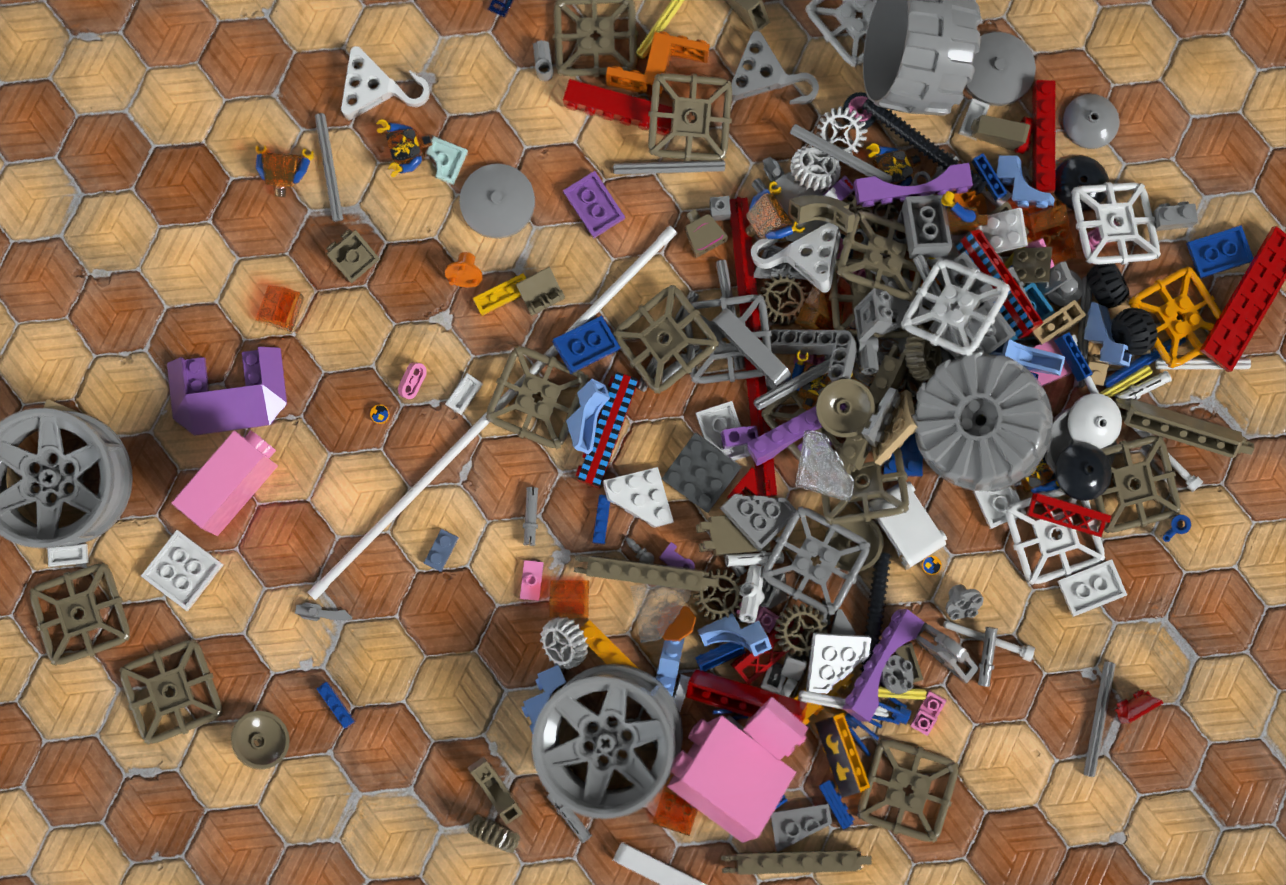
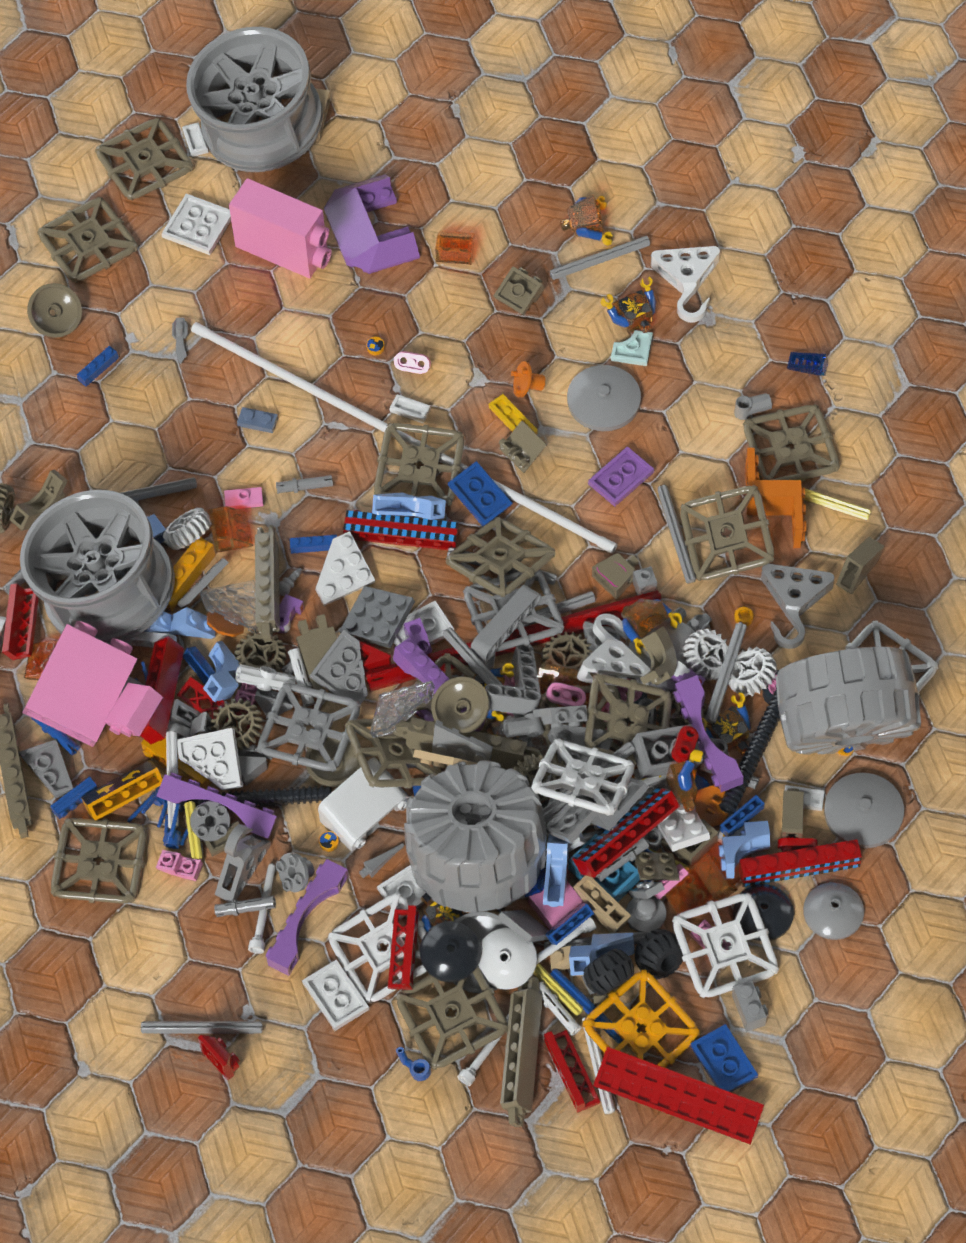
camera: 80 degrees right, 20 degrees down
red brick [563,79,672,136] -> none
none -> red fence [2,583,39,660]
none -> light grey axle [121,477,197,501]
none -> light grey tile [177,558,229,609]
none -> medium lavender arch [266,859,349,976]
none -> light grey piece [359,843,405,878]
none -> light grey tile [498,910,549,943]
none -> red fence [544,1030,600,1113]
none -> bright pink plate [546,682,586,707]
none -> red plate [671,726,699,764]
none -> light orange tile [734,607,754,626]

